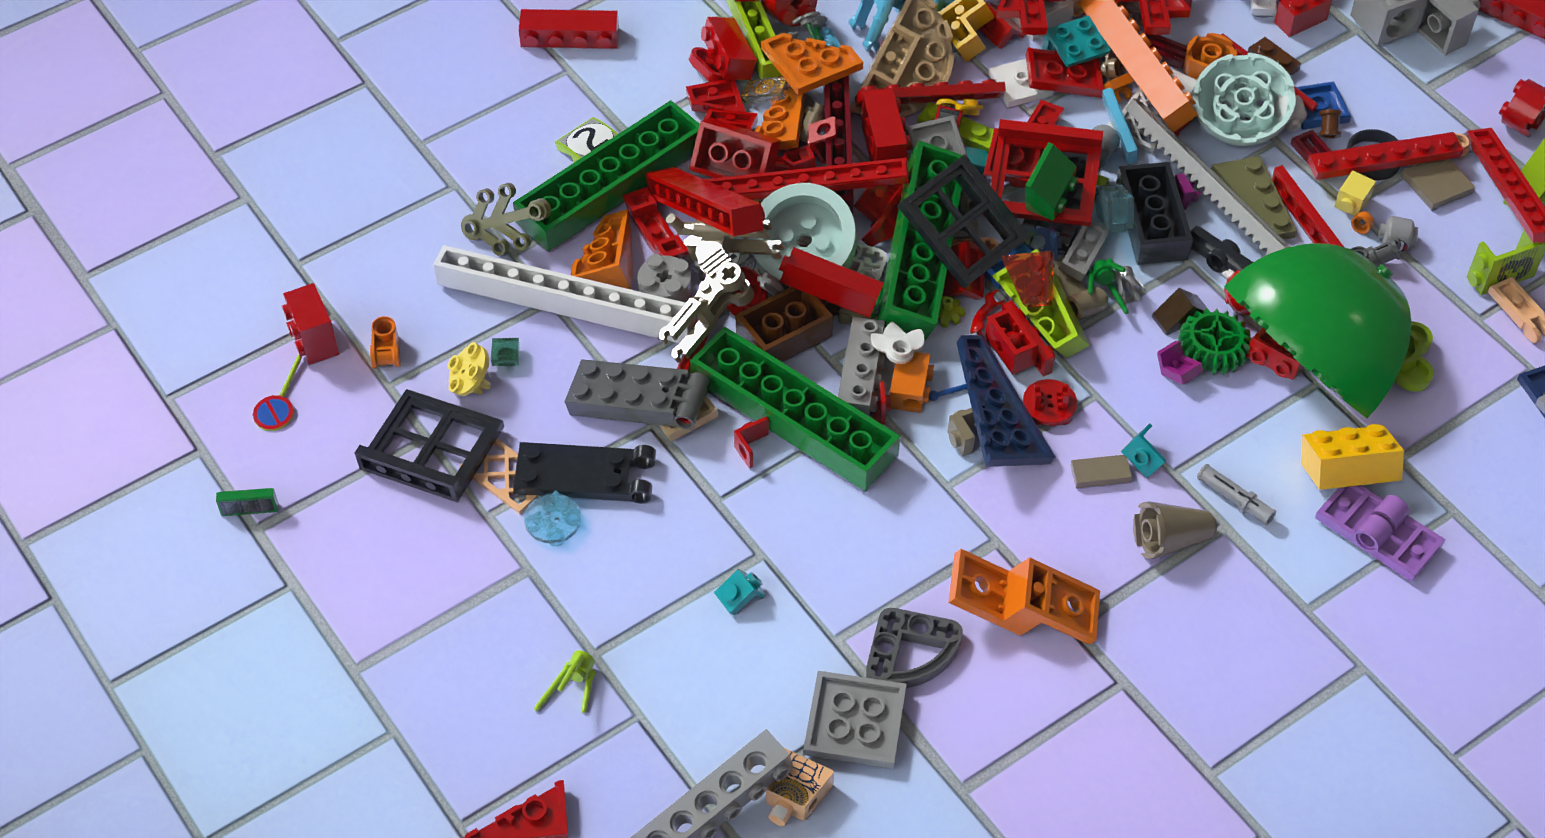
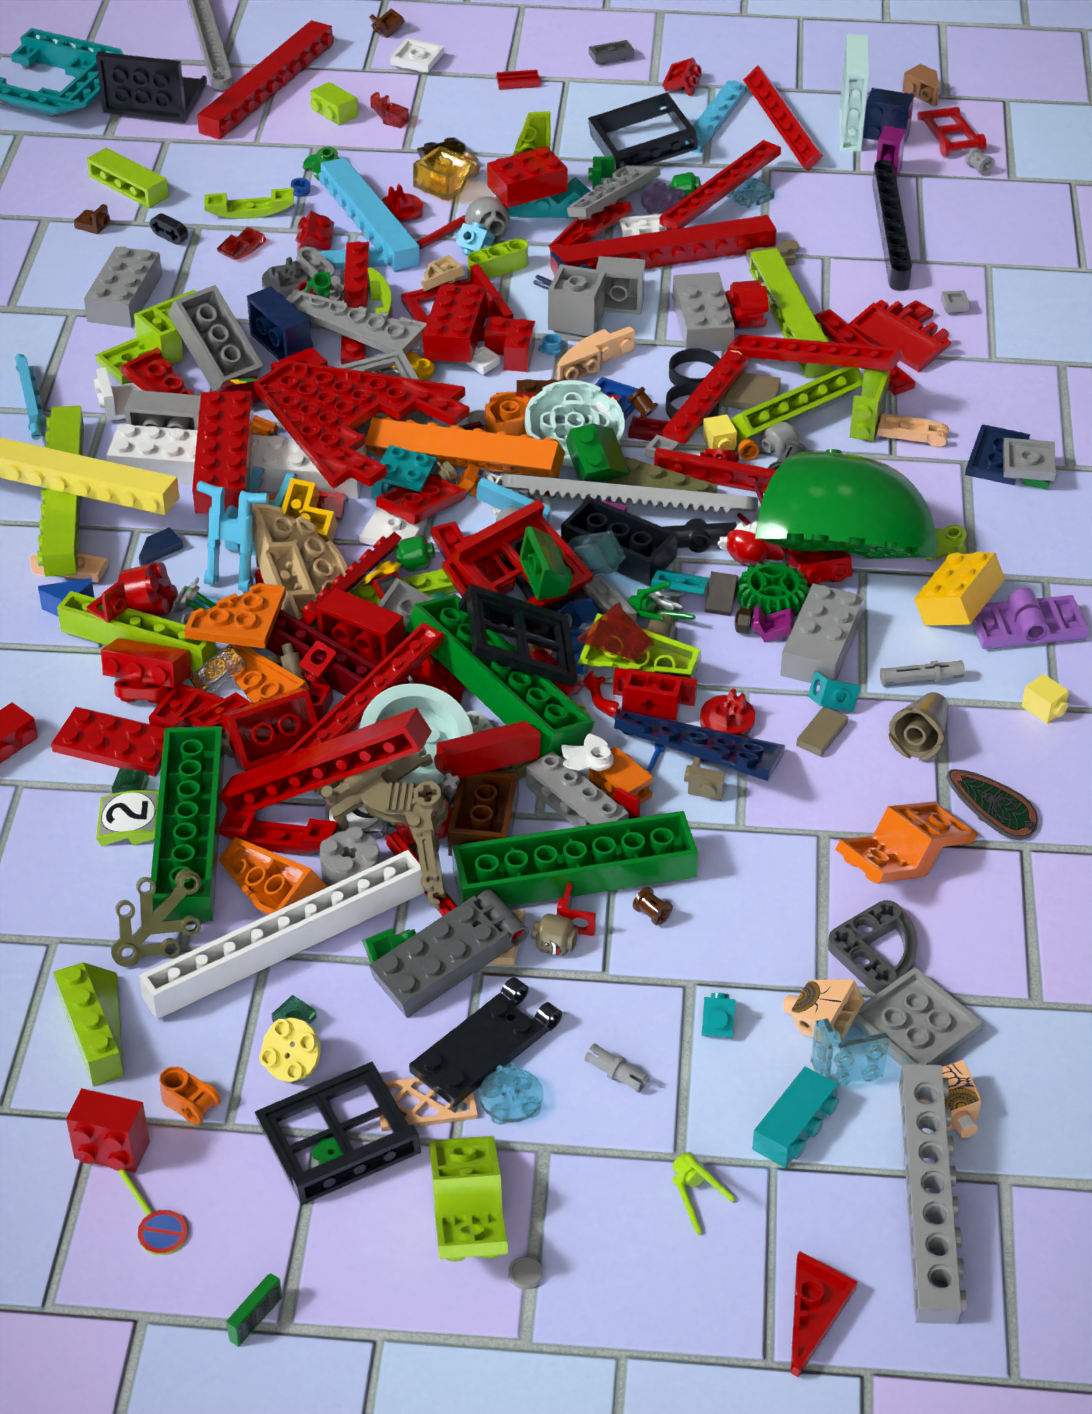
camera: 50 degrees left, 10 degrees down
none -> red plate [51,706,165,777]
none -> lime wedge [53,962,123,1086]
none -> clear green plate [112,768,148,794]
none -> green plant [312,1138,343,1165]
none -> green plate [362,928,416,964]
none -> green head [395,535,436,572]
none -> lime bracket [429,1136,508,1262]
none -> light grey piece [509,1257,543,1289]
none -> dark tan head [531,913,578,957]
none -> dark azure plate [539,334,566,355]
none -> light nougat slope [557,326,635,380]
none -> green slope [565,423,629,482]
none -> light grey pin [584,1043,649,1093]
none -> reddish brown bush [632,887,673,926]
none -> light grey plate [645,435,679,459]
none -> teal slope [651,570,710,596]
none -> black tyre [669,348,720,385]
none -> light grey brick [672,272,734,351]
none -> red gear [700,449,740,462]
none -> lime brick [730,367,863,444]
none -> dark brown tile [734,608,753,634]
none -> teal brick [752,1066,839,1168]
none -> light grey brick [780,584,865,685]
none -> light nougat torso [783,979,864,1045]
none -> clear light blue bracket [811,1018,889,1088]
none -> lime plate [926,525,967,561]
none -> shield [946,769,1039,840]
none -> light yellow brick [1022,674,1069,723]

